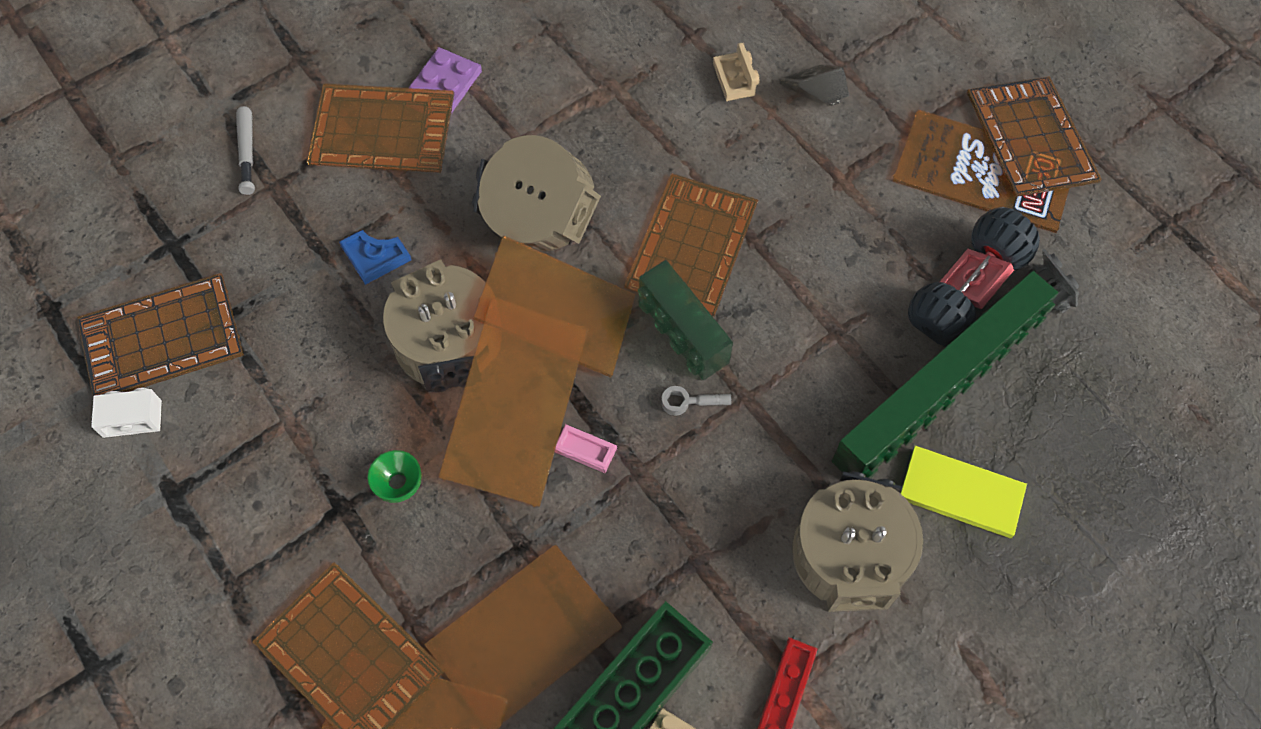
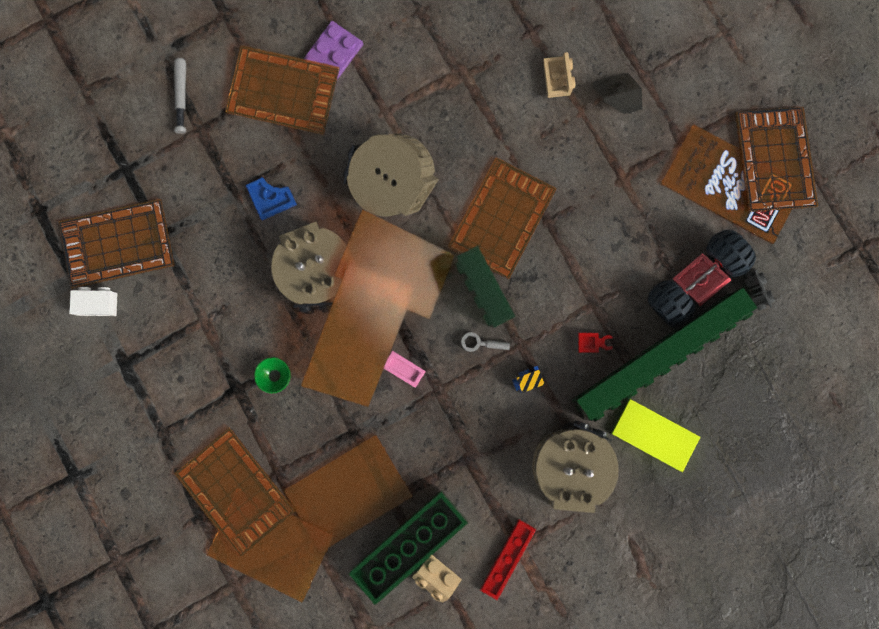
camera: 10 degrees right, 20 degrees up
none -> brick [512,366,545,393]
none -> red plate [578,333,613,353]

